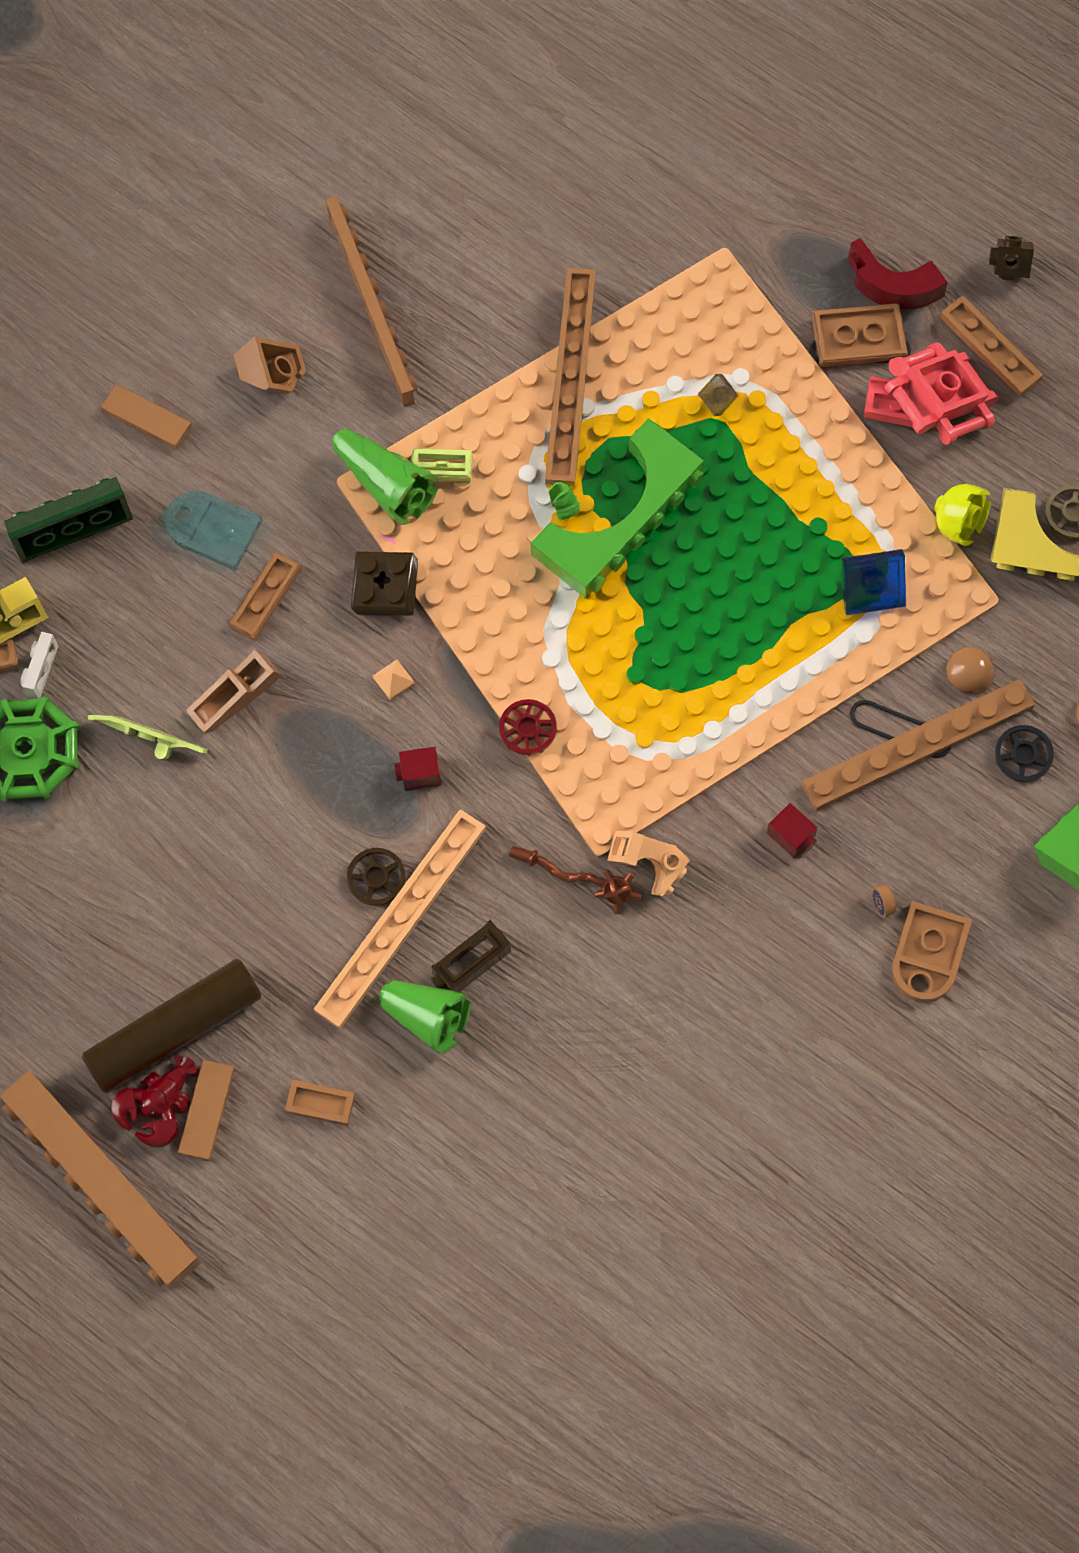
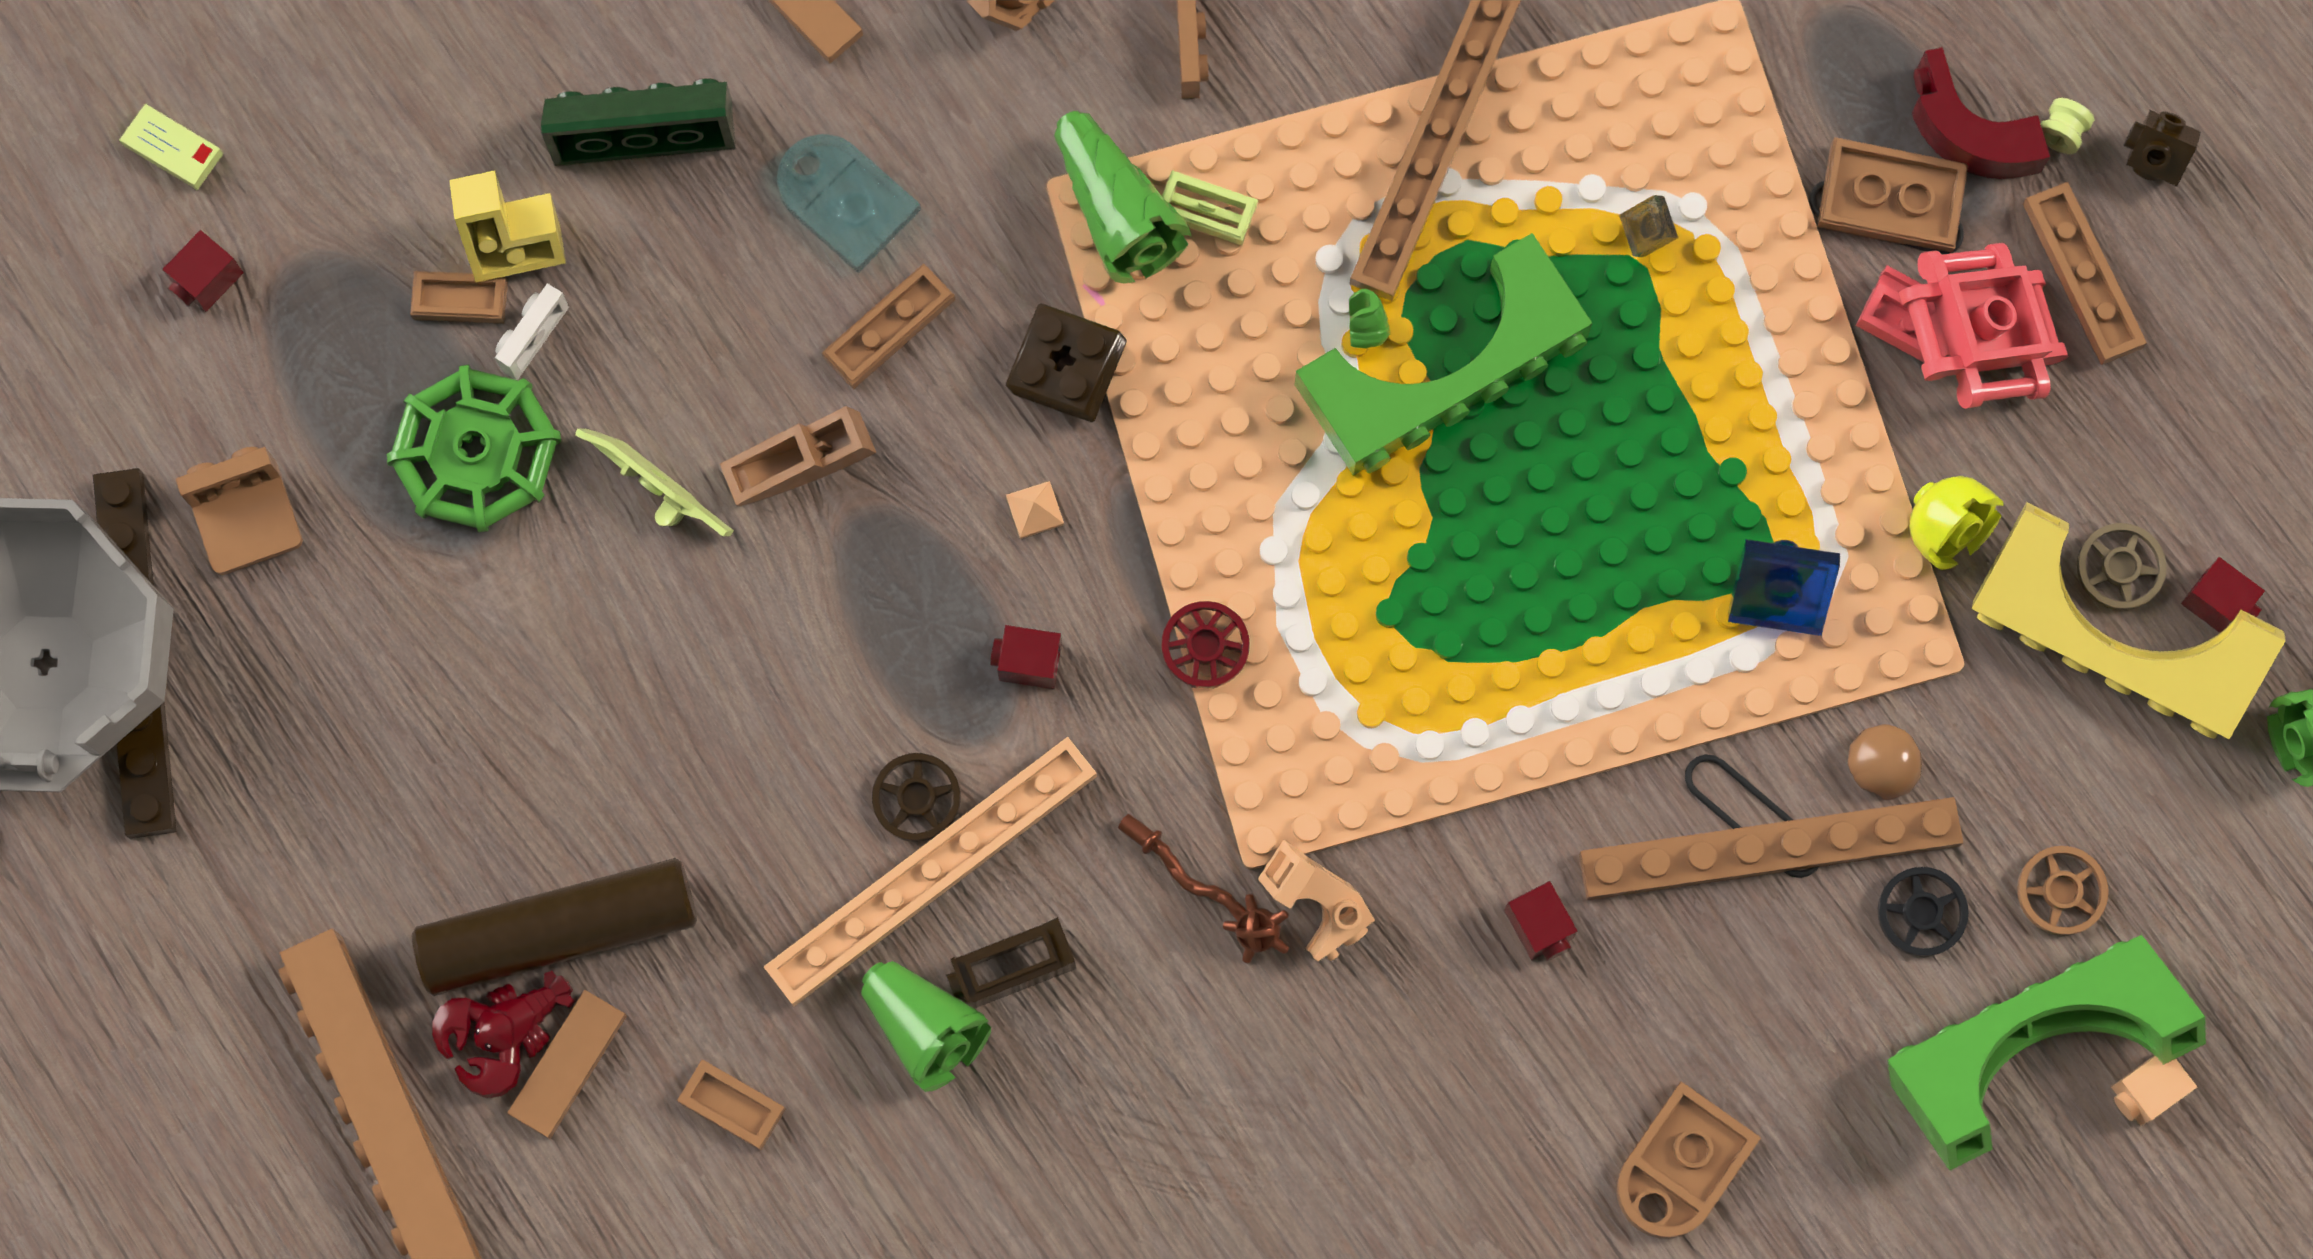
camera: 15 degrees right, 5 degrees up
medium nougat tile [872,884,896,918] -> none
none -> yellowish green wheel [2041,98,2095,154]

